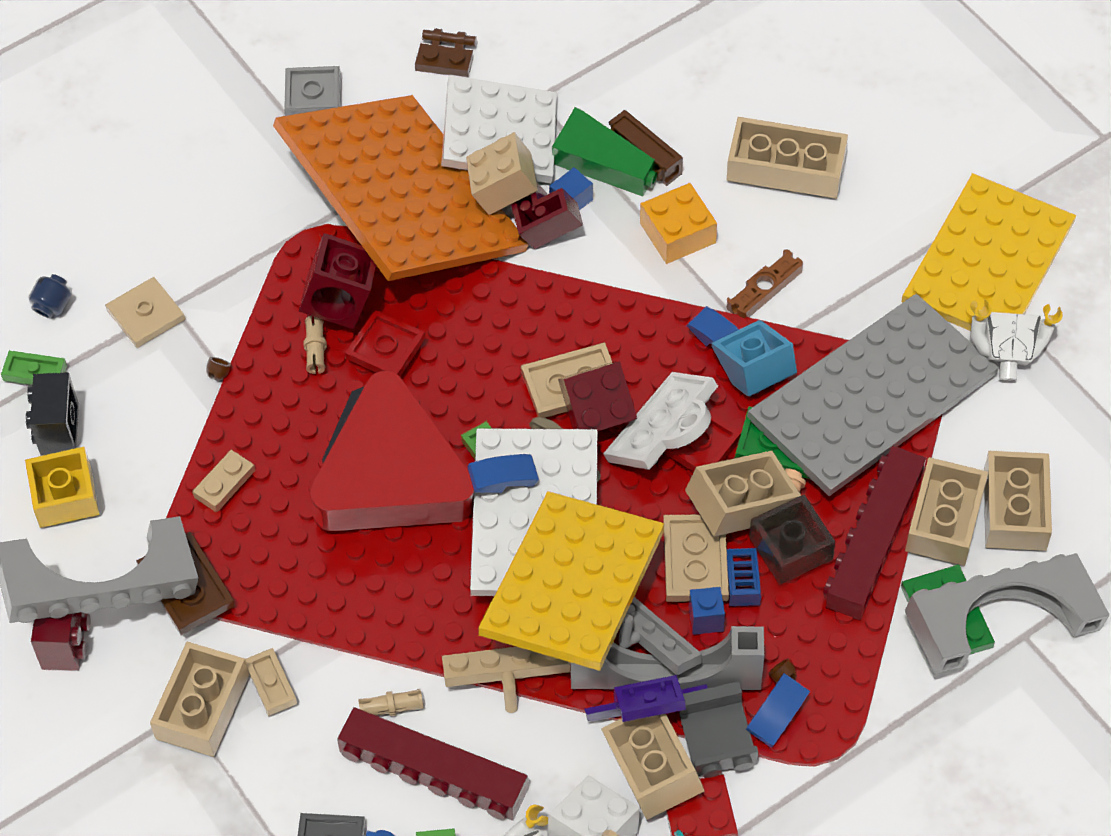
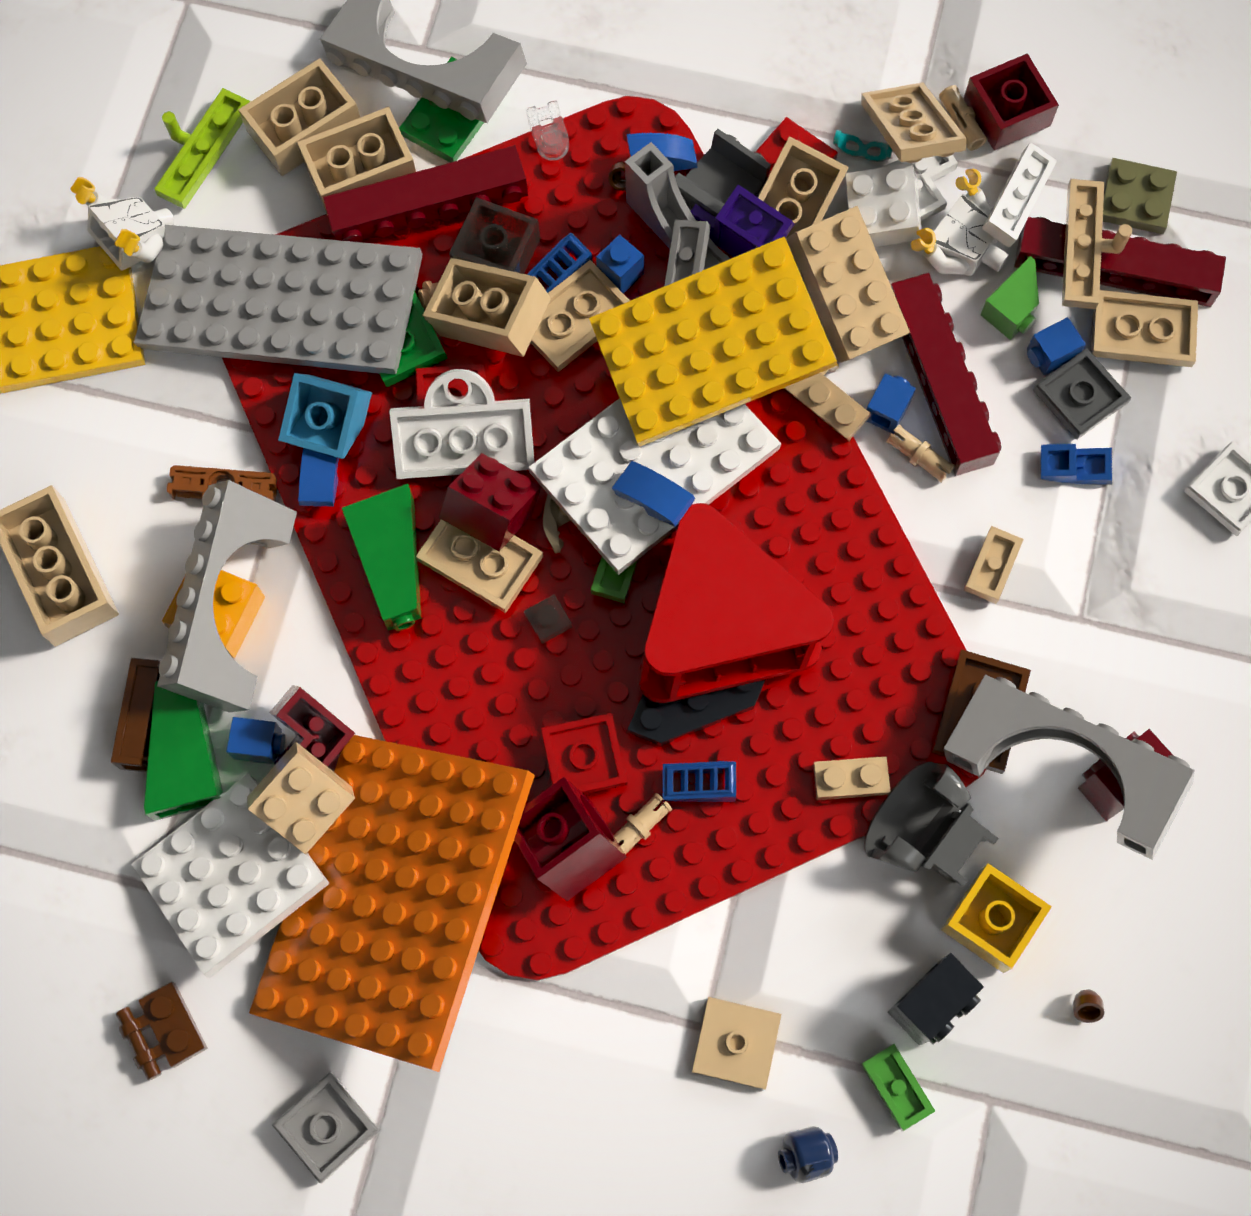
camera: 130 degrees left, 15 degrees up
tan brick [150,641,249,757] -> none
reddish brown hinge [206,357,231,381] -> none
none -> lime plate [154,88,250,209]
none -> light grey arch [157,480,297,713]
none -> green slope [342,484,421,631]
none -> clear smoke plate [524,594,572,644]
none -> clear plate [525,100,569,160]
none -> blue slope [662,761,736,802]
none -> tan brick [786,206,910,363]
none -> dark grey piece [864,761,999,886]
none -> blue brick [866,373,916,434]
none -> blue slope [1041,444,1112,485]

